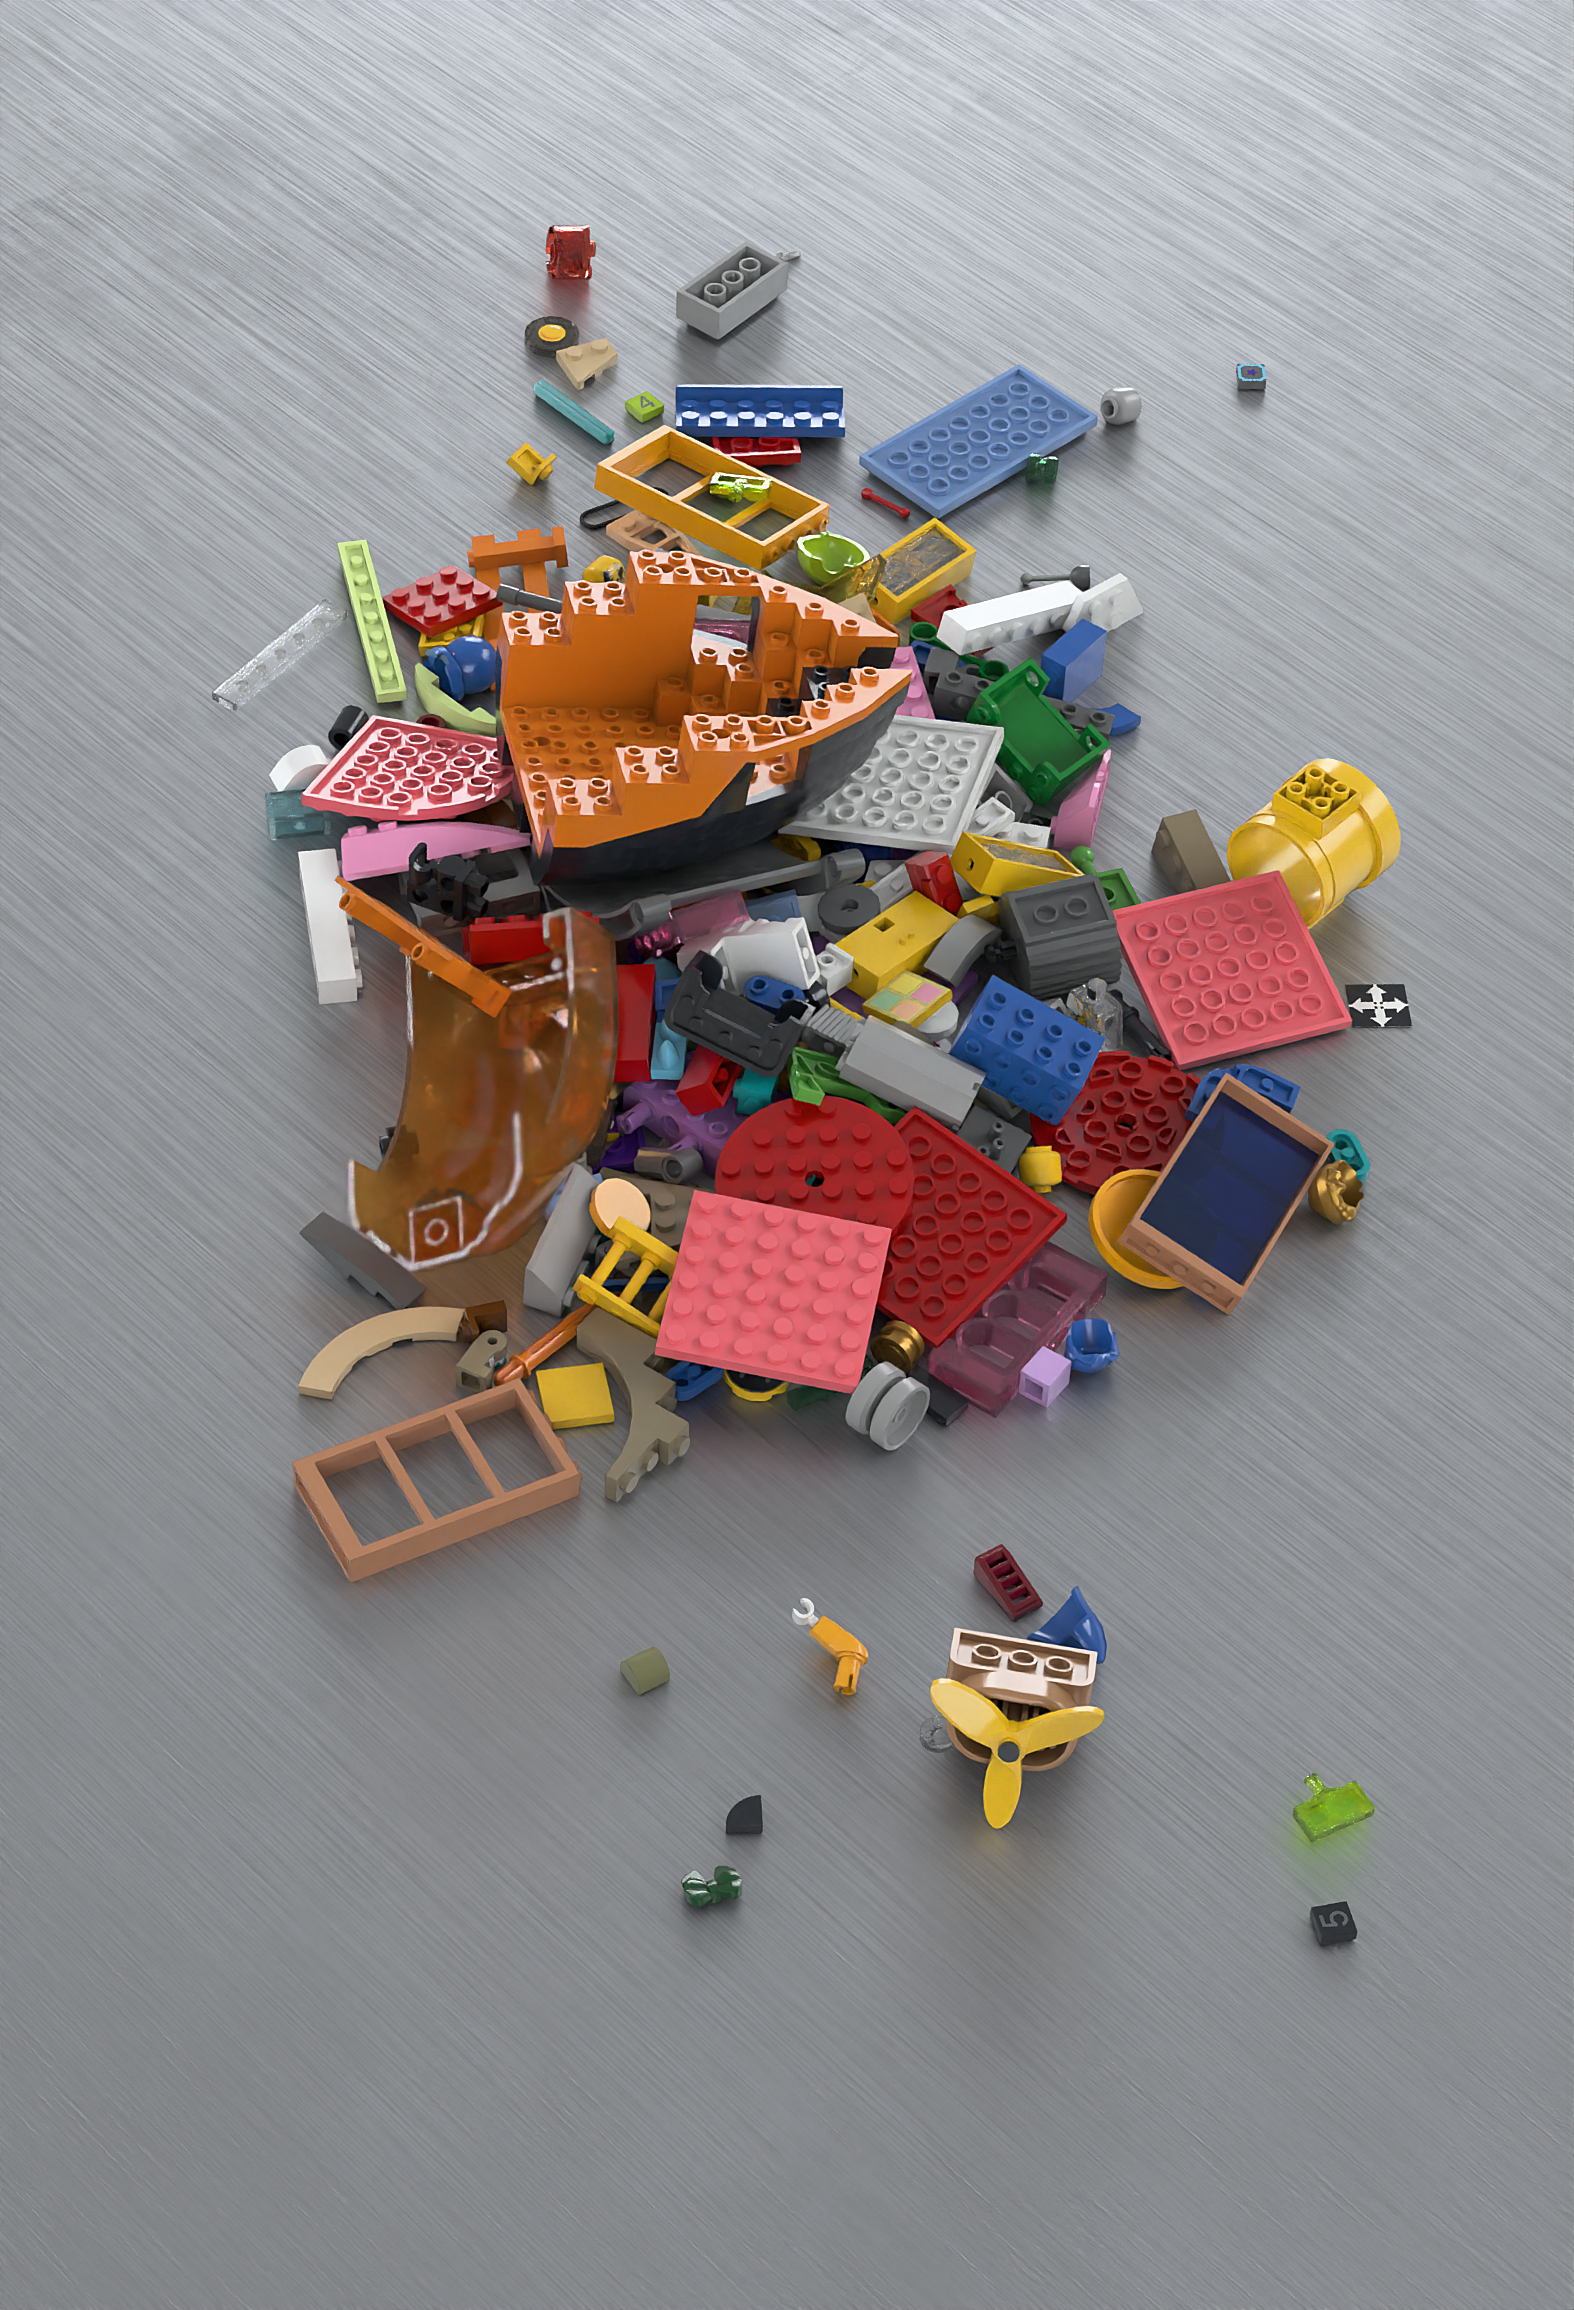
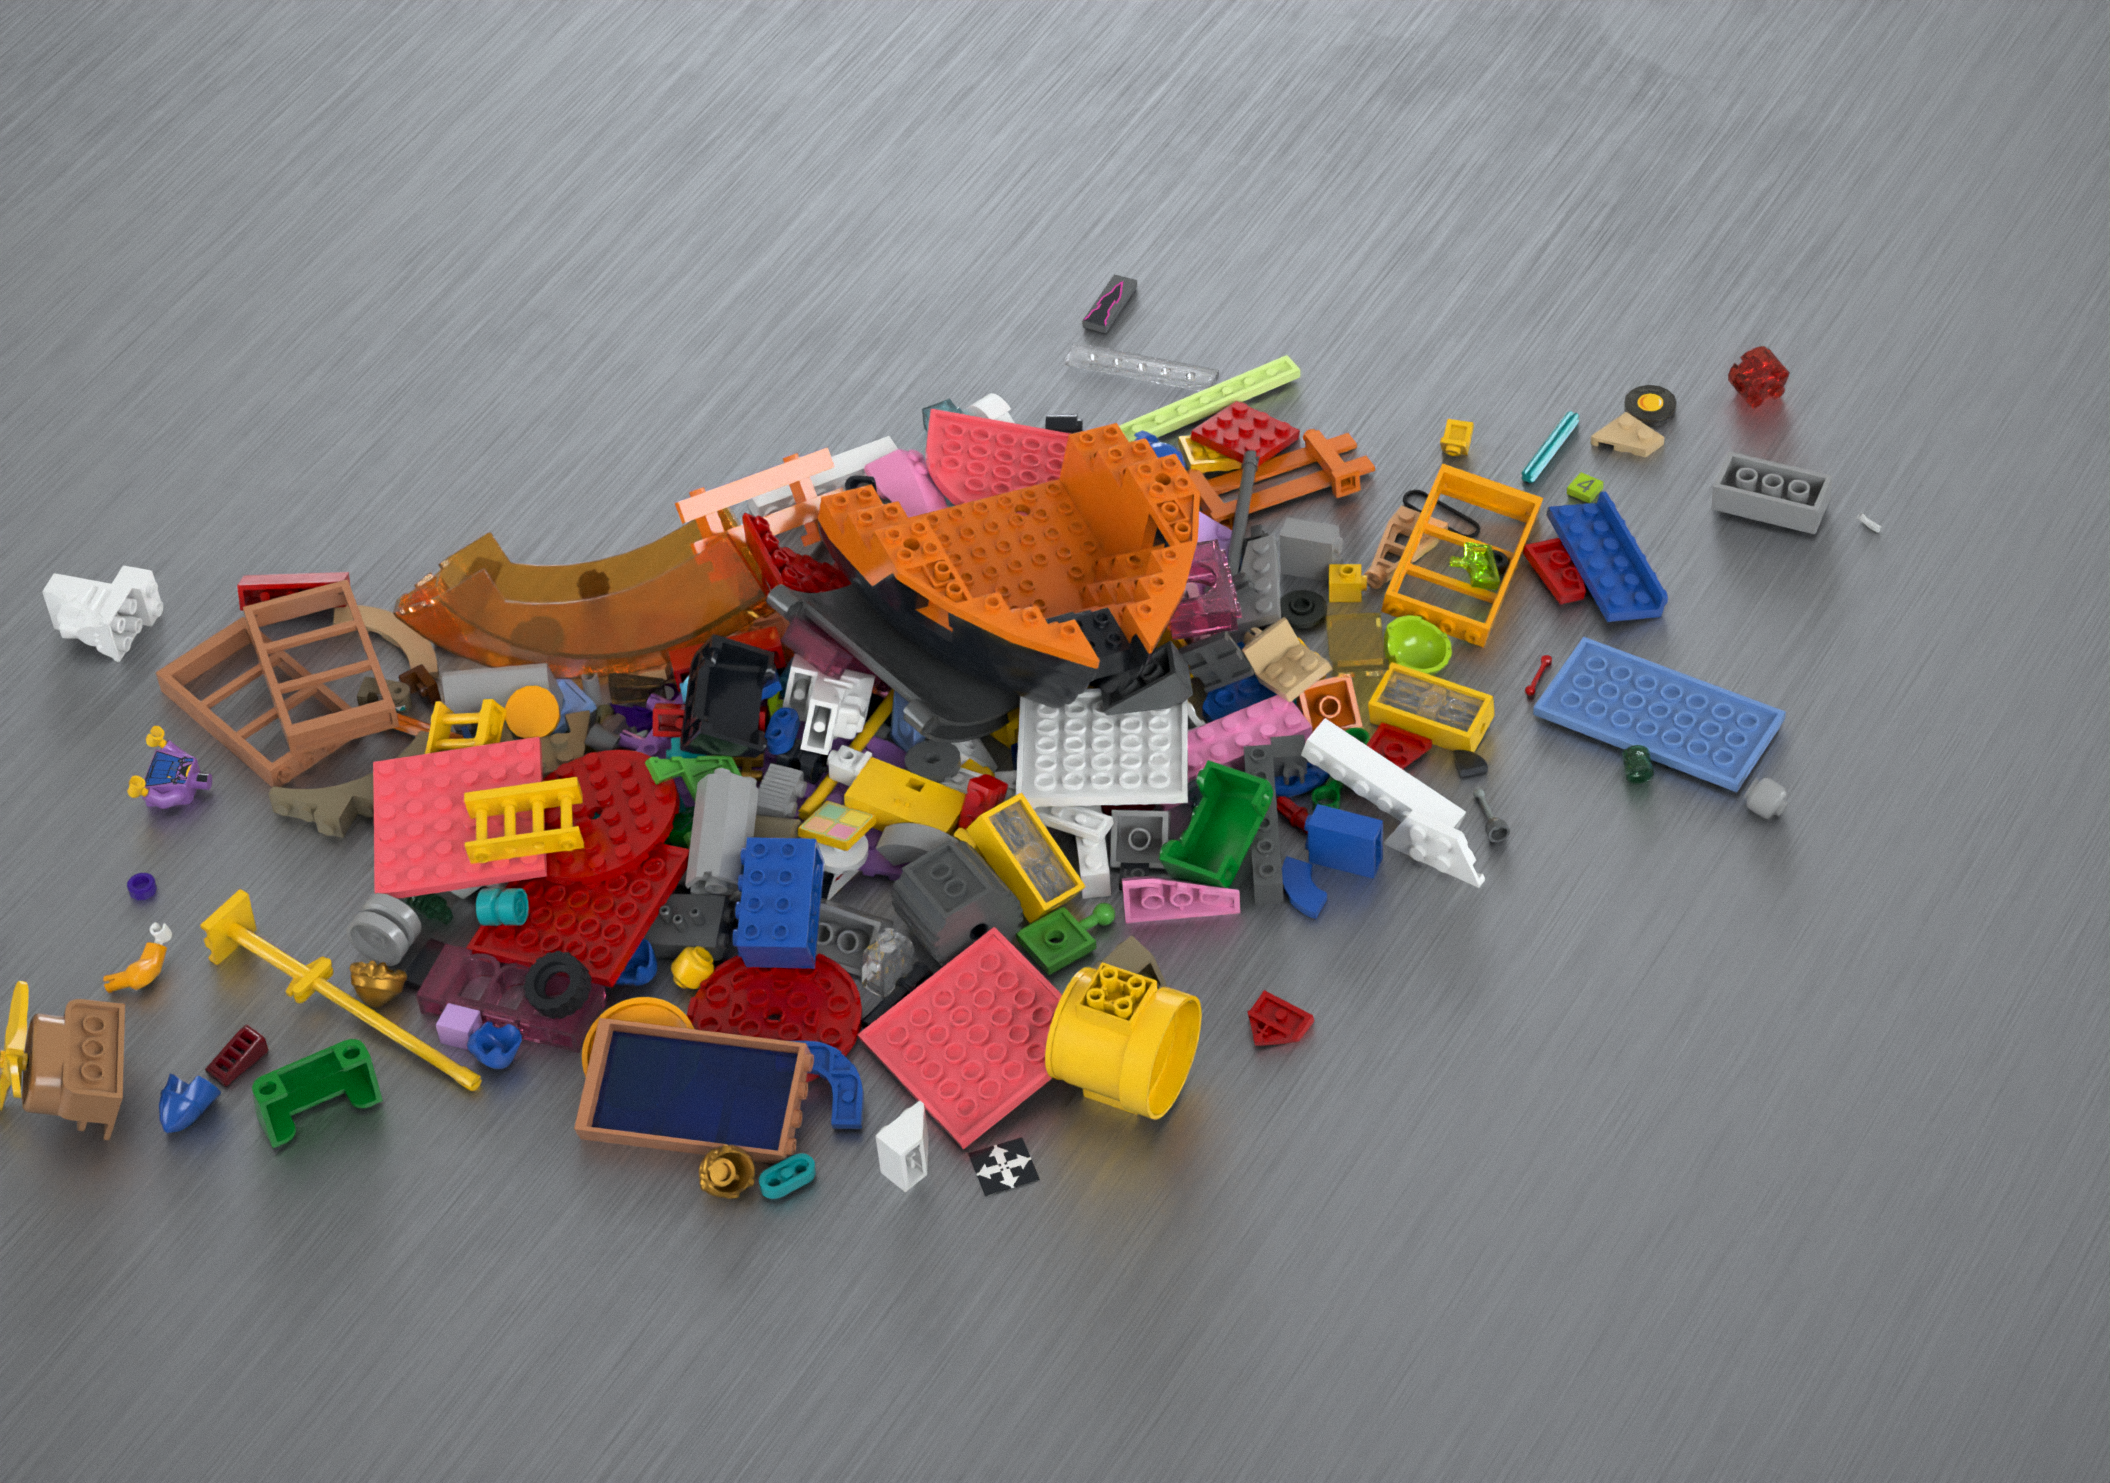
camera: 80 degrees right, 0 degrees up
yellow tile [536,1363,614,1430] -> none
yellow head [582,555,626,584] -> none
olive brick [620,1646,670,1695] -> none
pearl gold wheel [870,1320,925,1373] -> none
dark grey tile [1236,364,1266,389] -> none
clear neon green plate [1292,1773,1375,1842] -> none
none -> white brick [42,565,163,662]
none -> torso [127,726,212,809]
none -> dark purple tile [127,873,157,900]
none -> yellow piece [200,889,482,1092]
none -> red brick [237,572,350,611]
none -> nougat window [243,579,399,756]
none -> green windscreen [252,1039,383,1148]
none -> pearl gold hair [349,961,407,1008]
none -> yellow fence [464,777,584,864]
none -> teal wheel [476,888,529,926]
none -> black tyre [523,951,592,1019]
none -> white slope [875,1101,929,1192]
none -> tile [1082,274,1137,334]
none -> red slope [1247,990,1315,1046]
none -> black tile [1453,750,1488,777]

